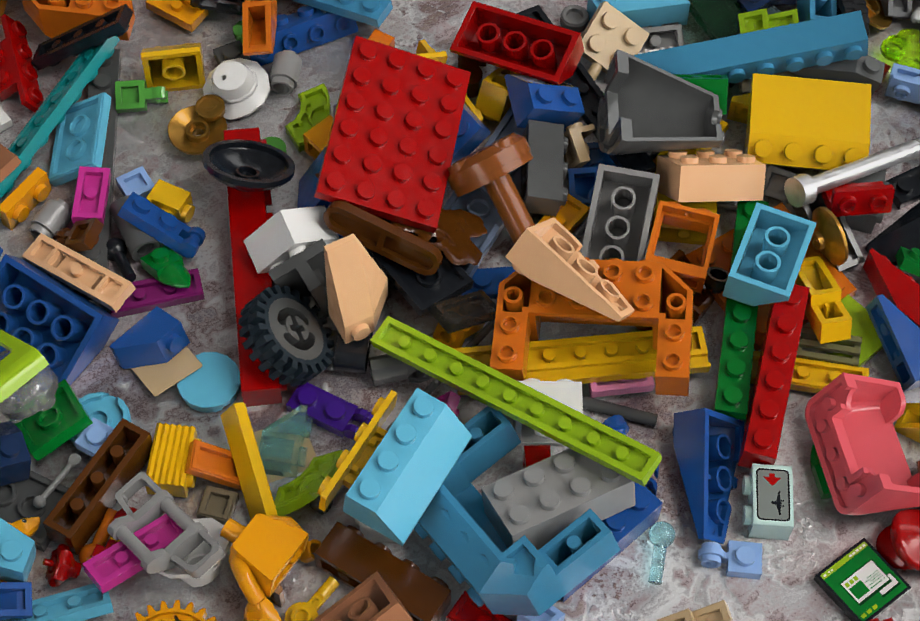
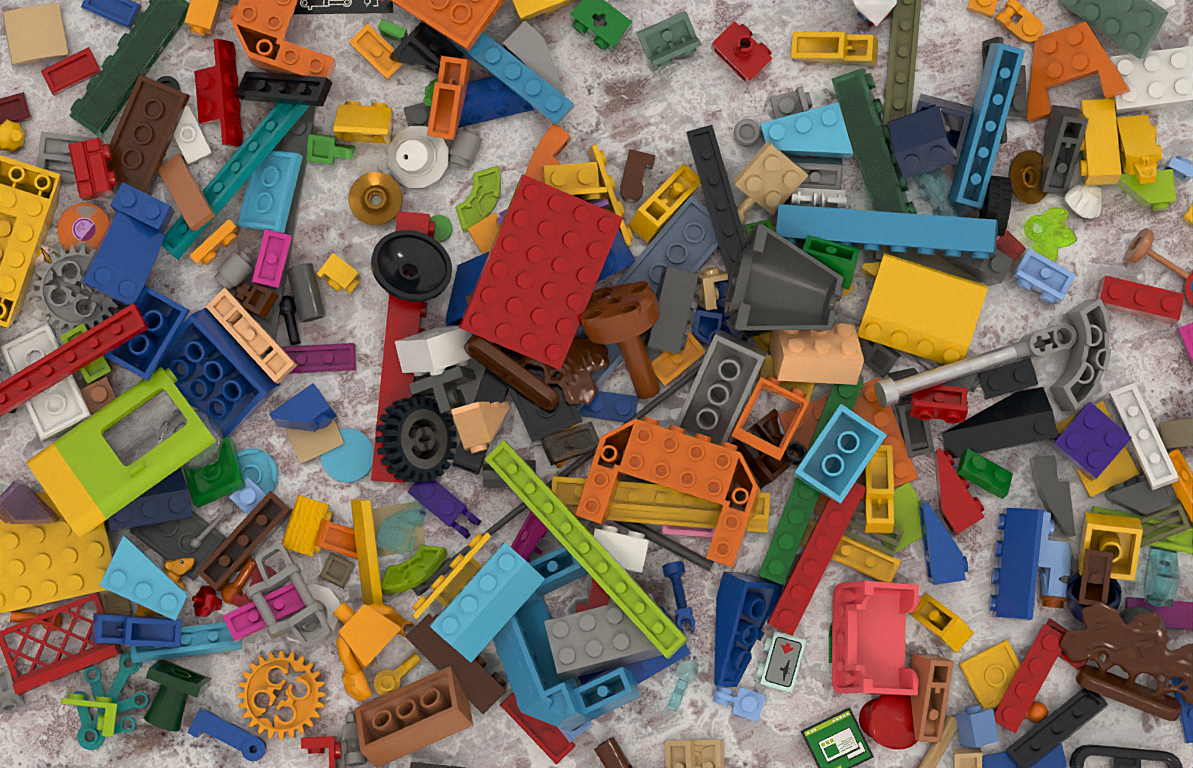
camera: 15 degrees right, 25 degrees up
light blue plate [115,166,154,198] -> none
blue plate [117,192,206,258] -> none
green plate [140,246,191,288] -> none
pearl gold piece [195,95,225,122] -> none
red slope [450,1,584,85] -> none
blue slope [504,74,585,131] -> none
light nougat wedge [505,217,635,322] -> none
lime slope [738,8,799,34] -> none
pearl gold dish [811,207,848,266] -> none

